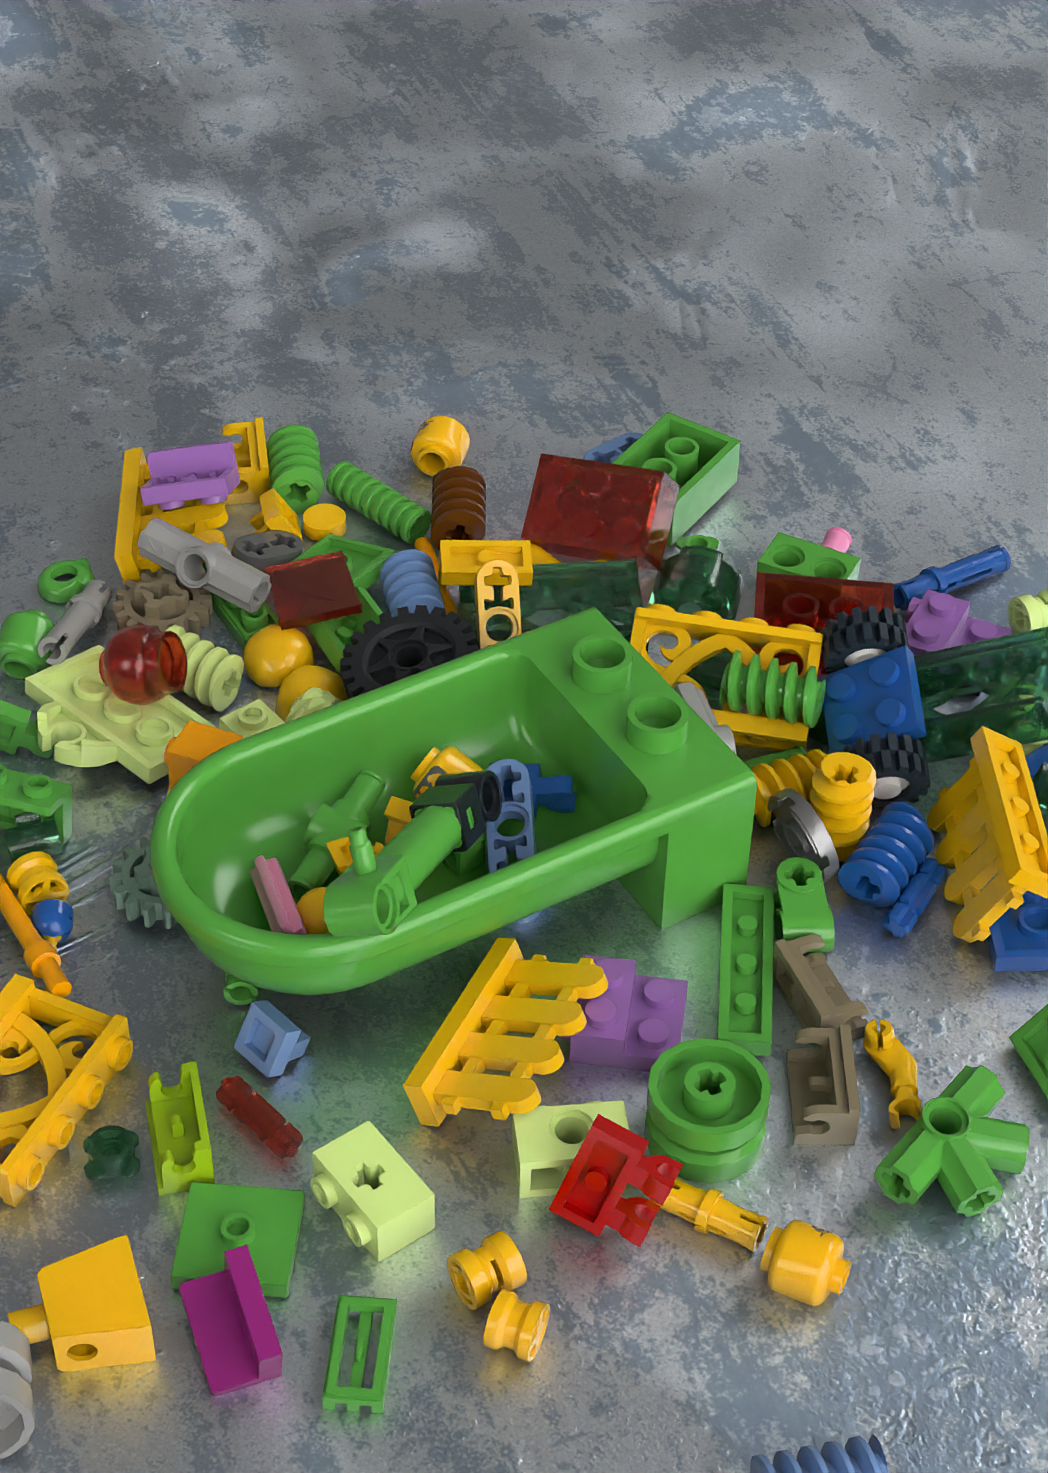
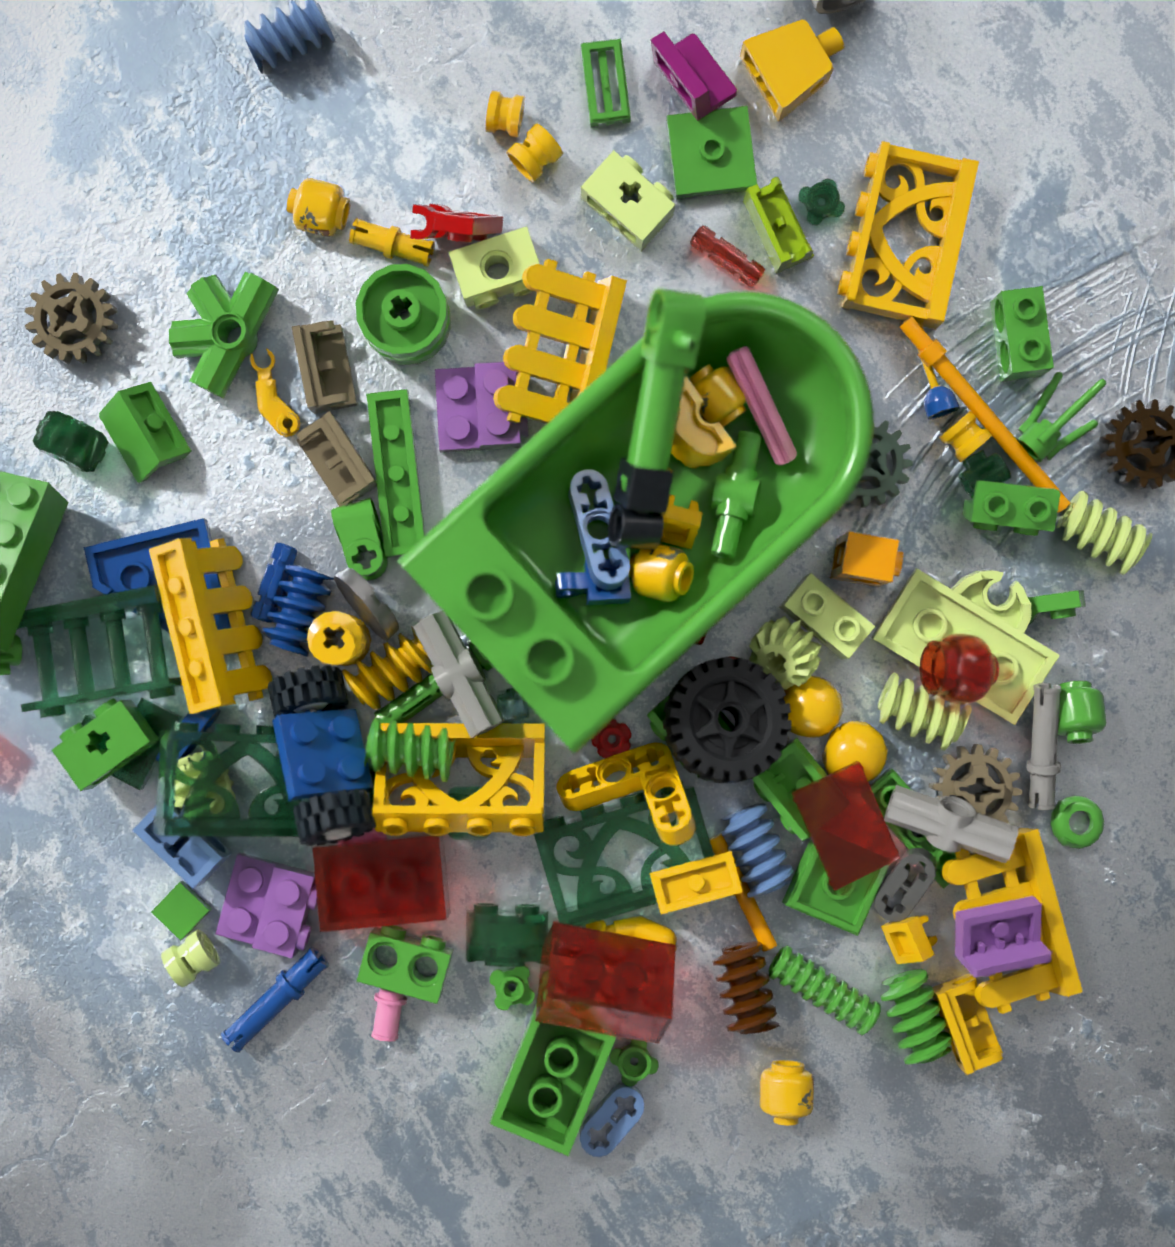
camera: 170 degrees right, 45 degrees up
yellow tile [303,503,346,542] -> none

